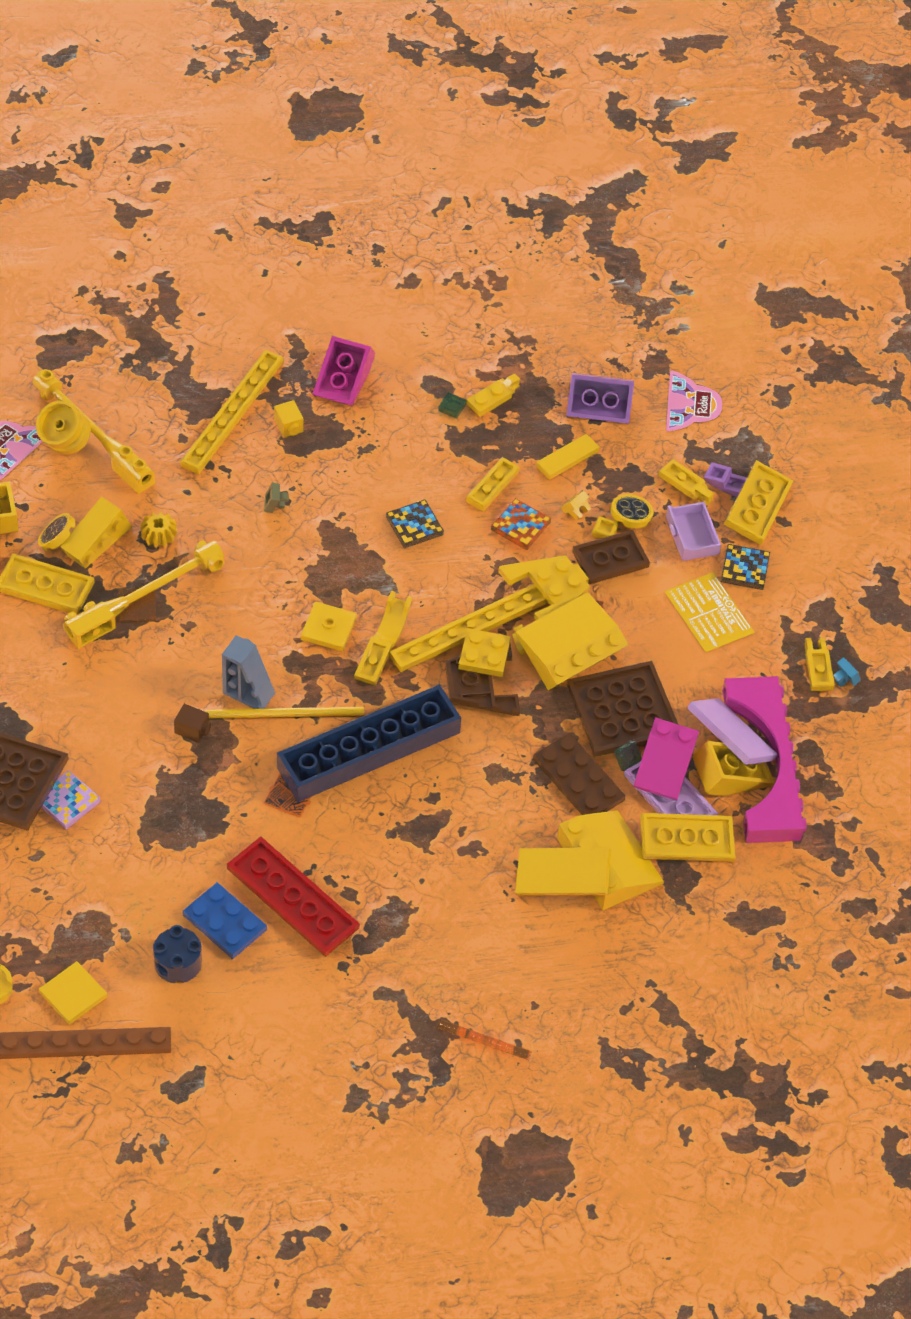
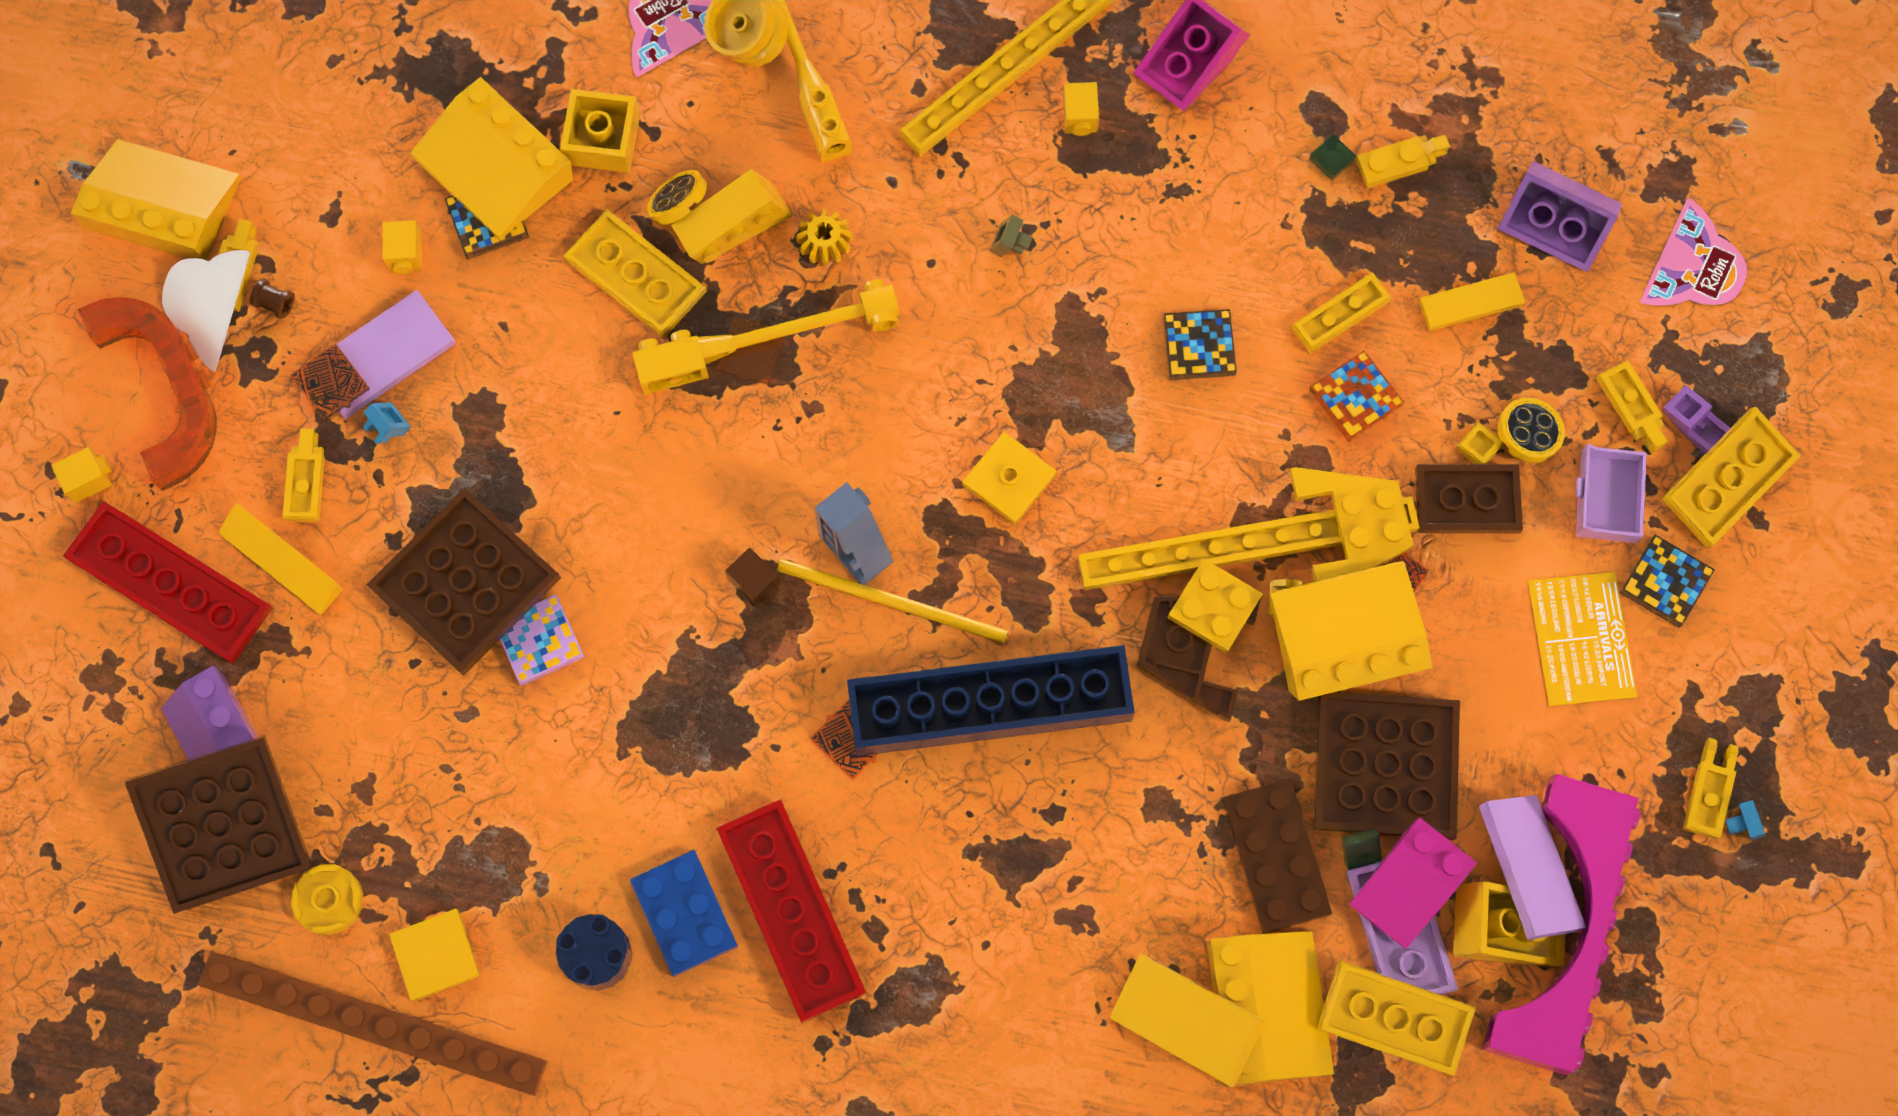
camera: 25 degrees right, 20 degrees up
yellow piece [354,591,412,686] -> none
yellow tile [560,491,591,520] -> none

